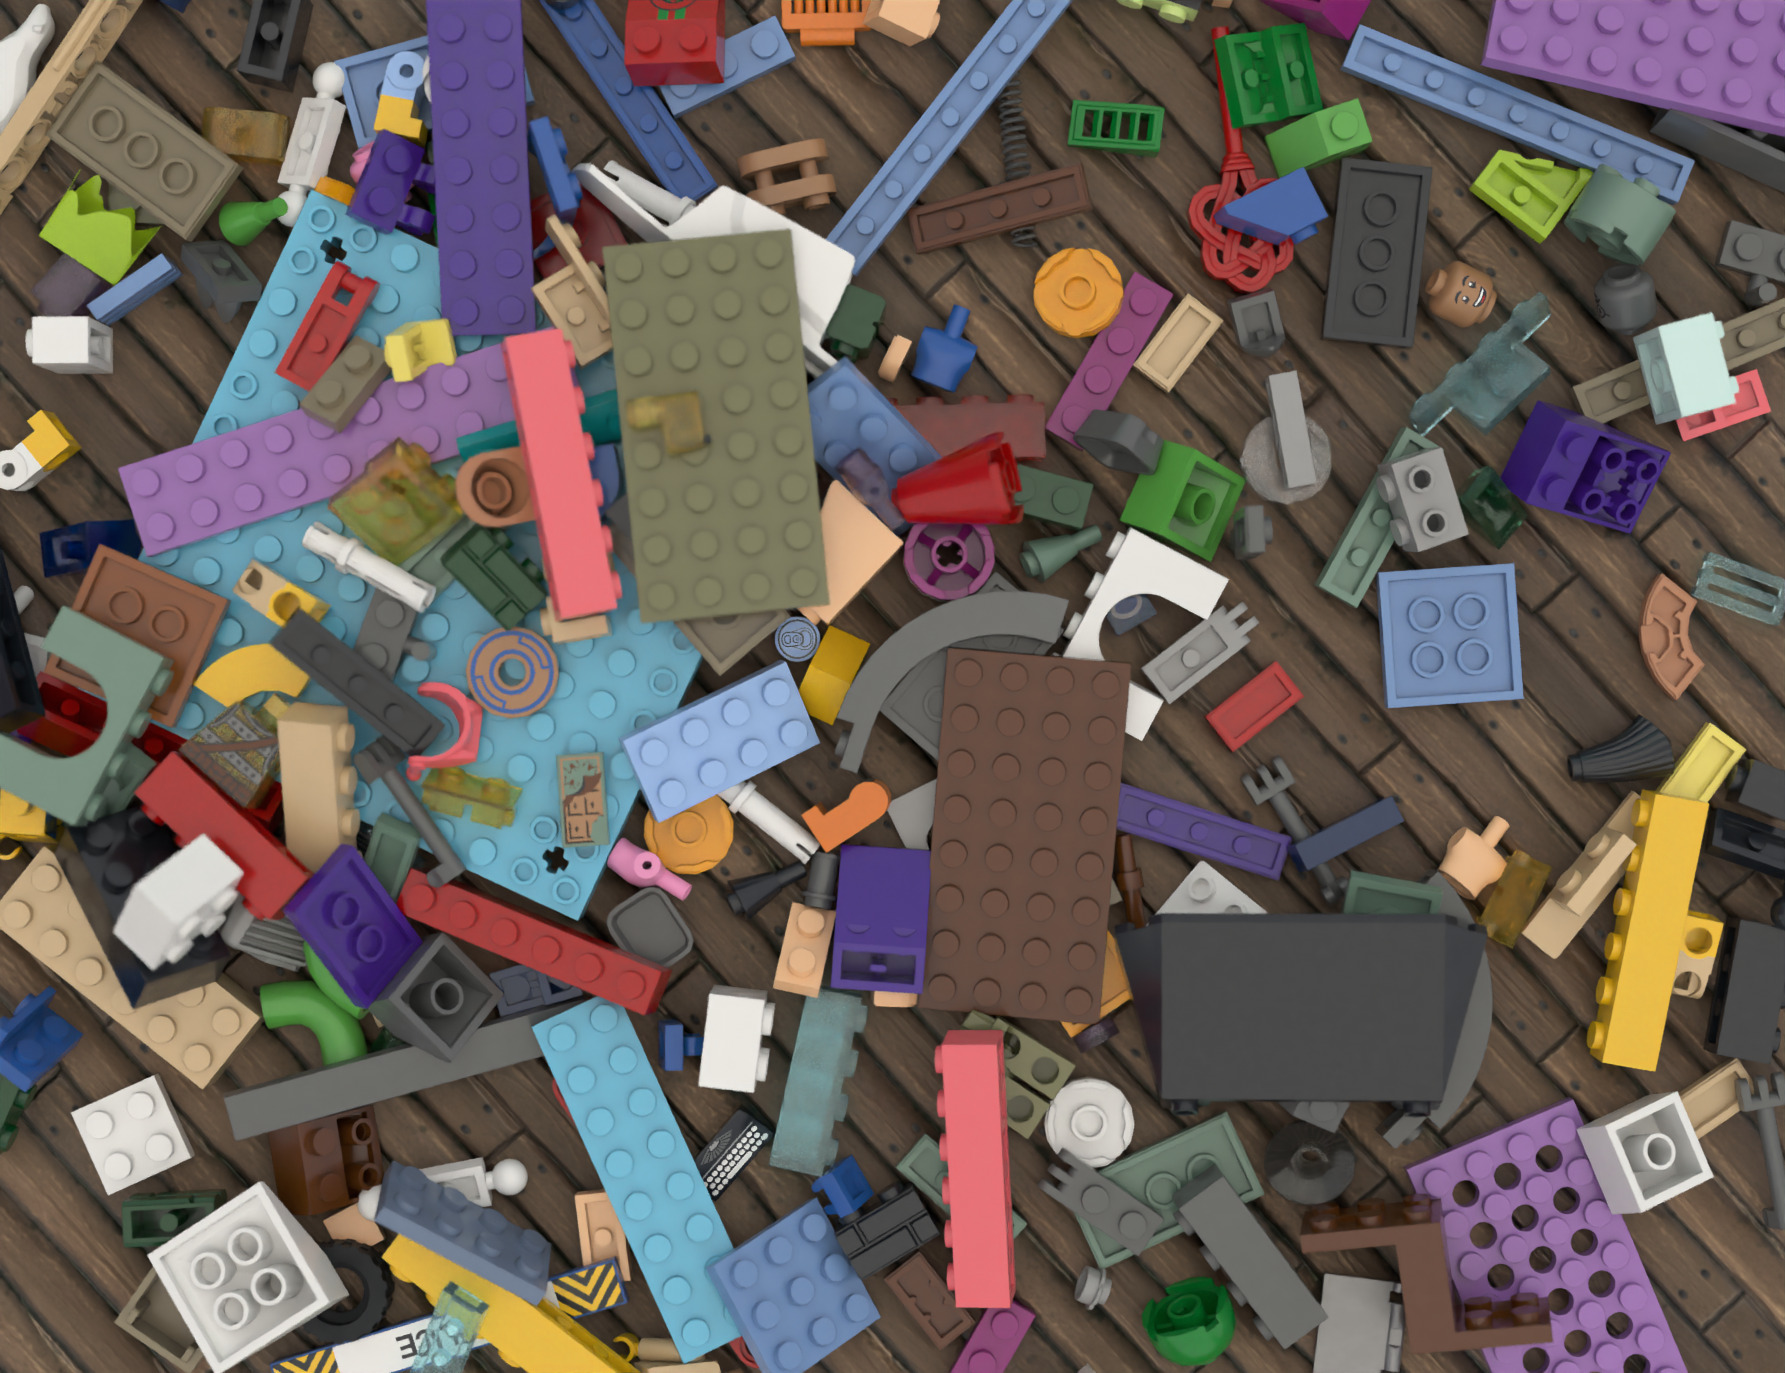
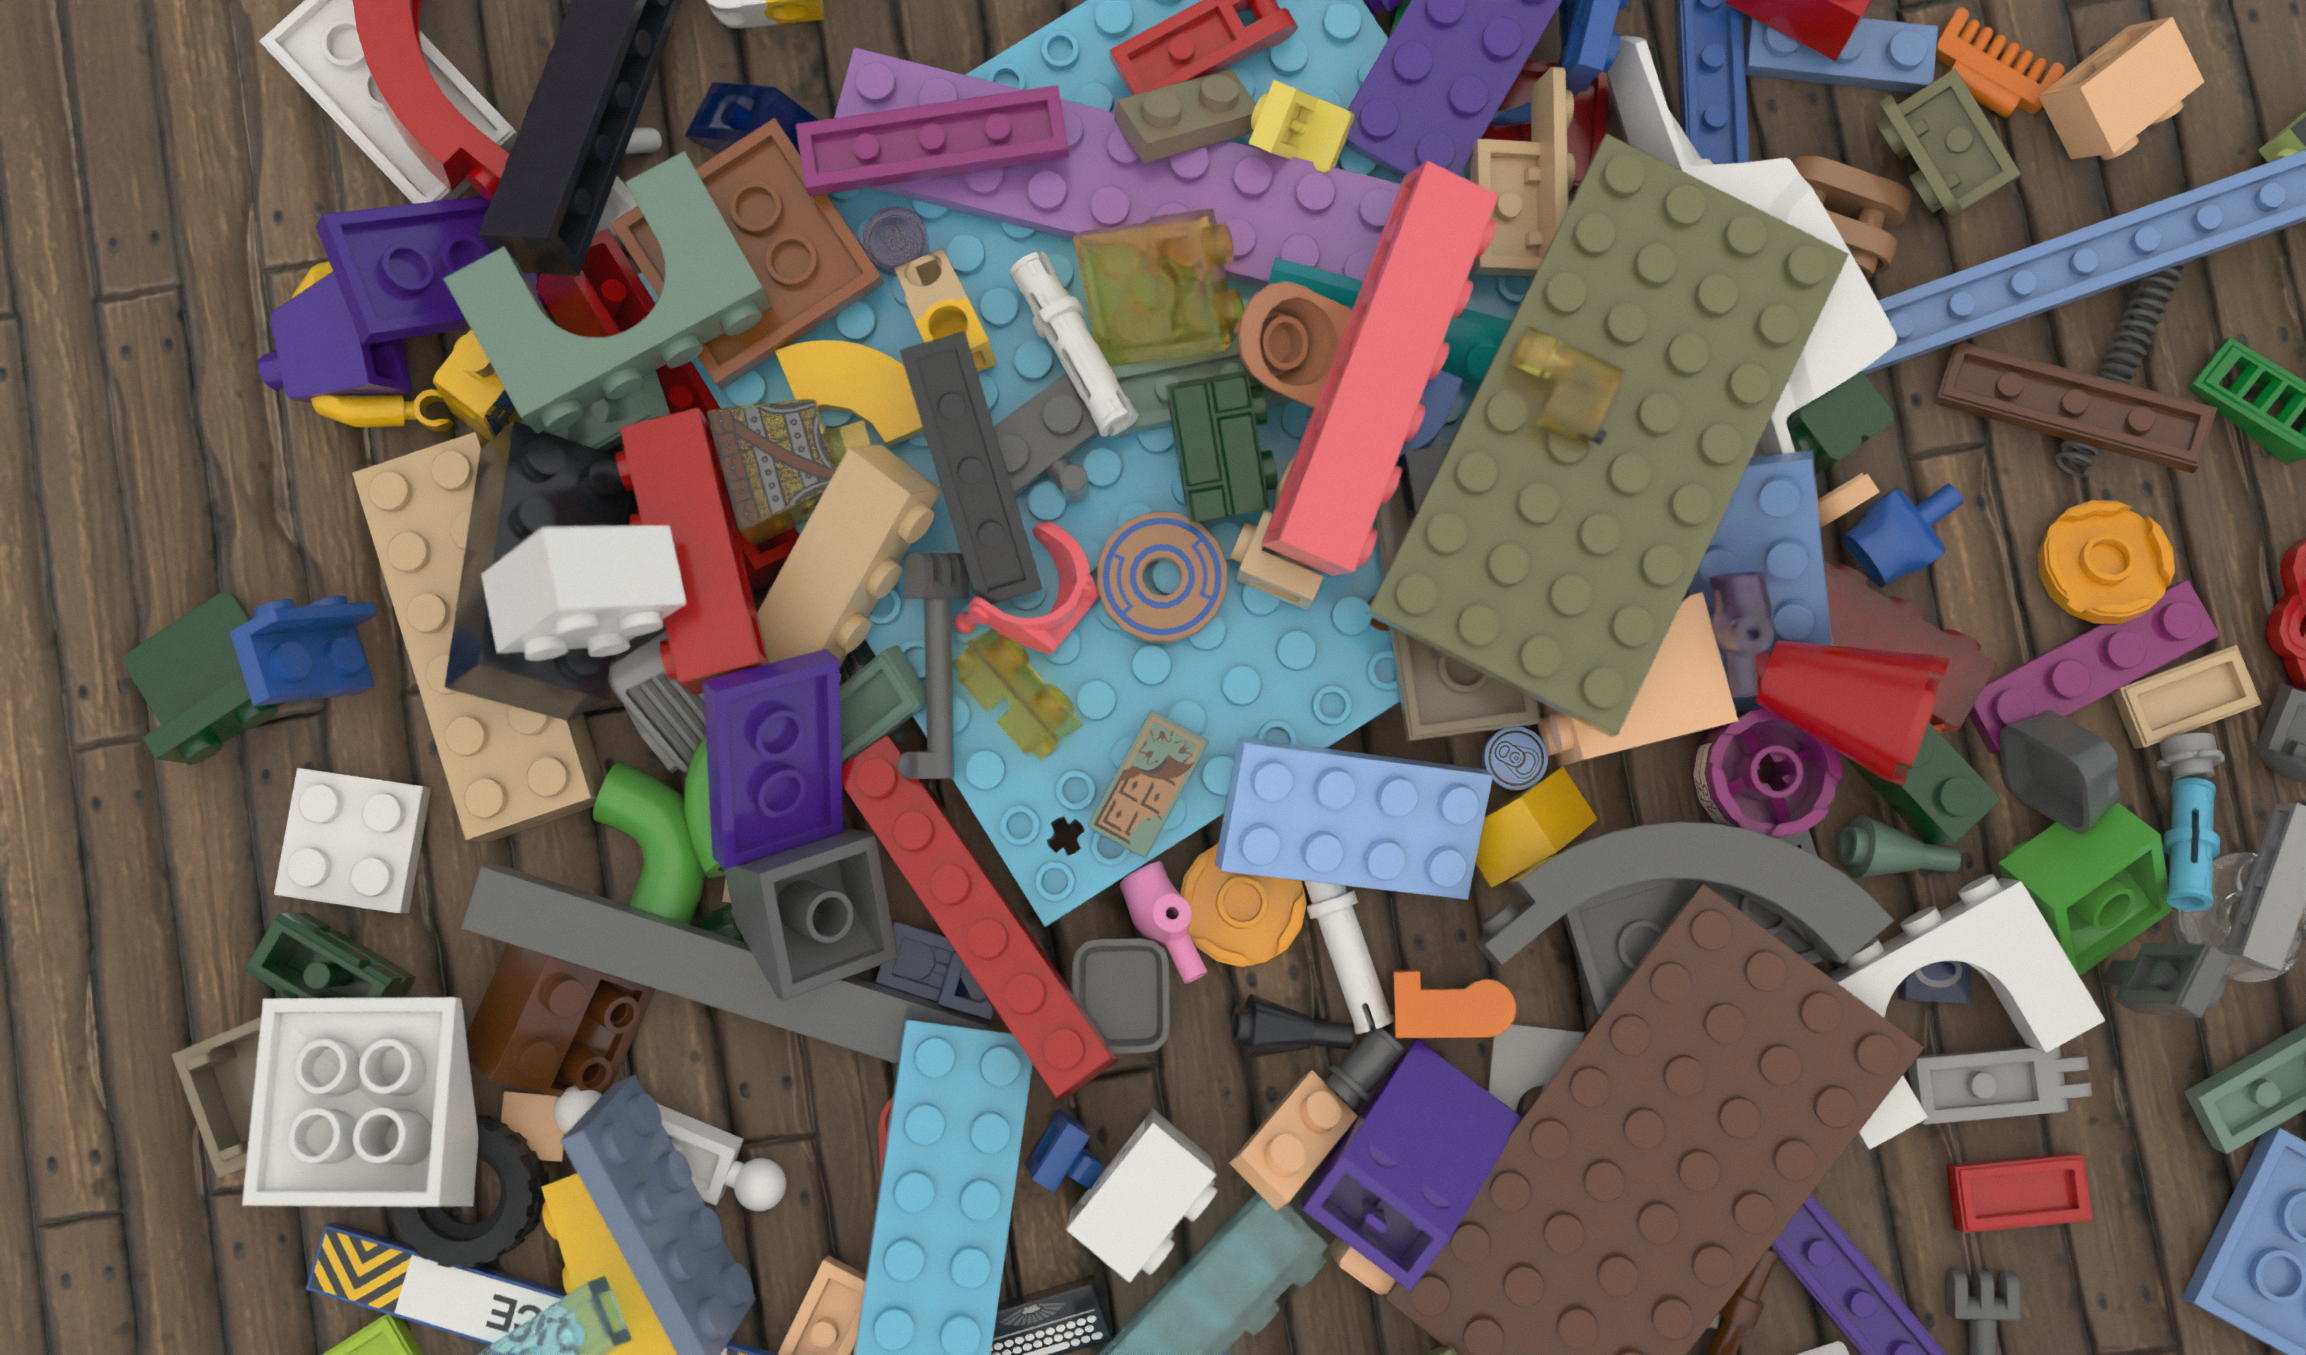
camera: 30 degrees right, 5 degrees down
none -> magenta plate [796,85,1069,196]
none -> clear purple tile [863,206,930,276]
none -> olive bracket [1876,68,2022,219]
none -> light grey plate [2156,733,2225,781]
none -> medium azure pin [2163,778,2220,912]

